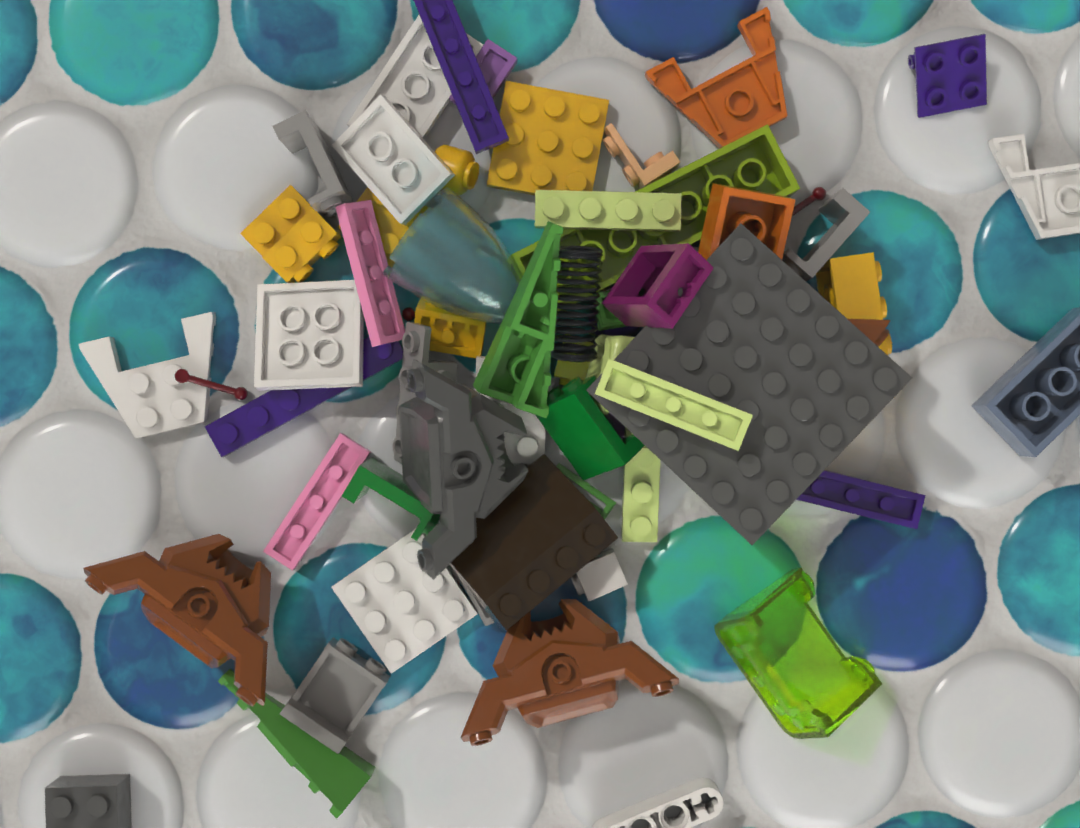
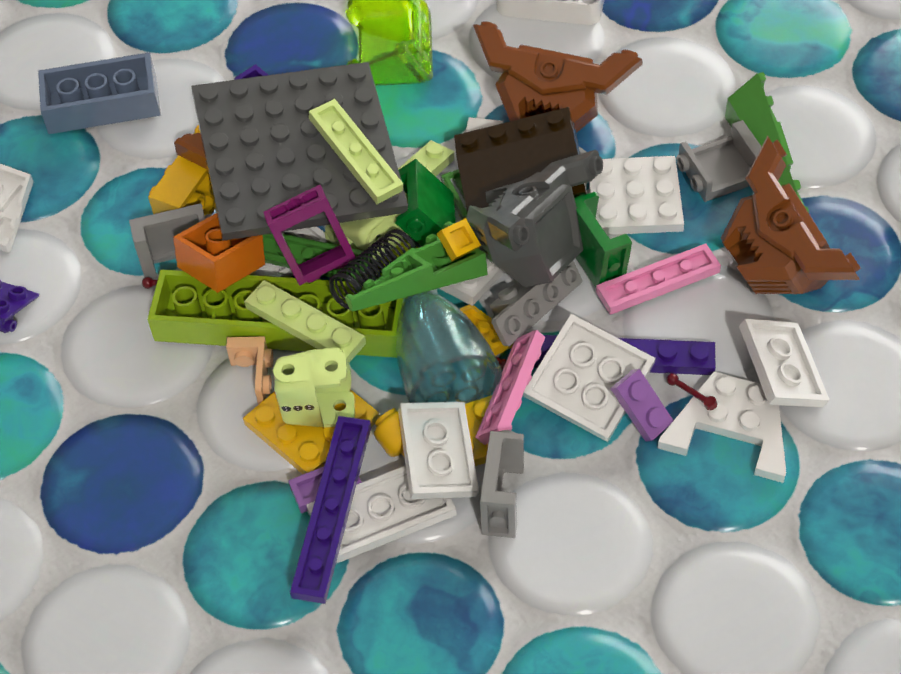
camera: 145 degrees left, 35 degrees down
yellow plate [240,184,342,283] -> none
orange wing [645,7,788,149] -> none
none -> yellowish green piece [273,348,355,427]
none -> yellow plate [437,218,481,261]
none -> medium lavender plate [610,369,674,441]
none -> white plate [739,319,829,408]

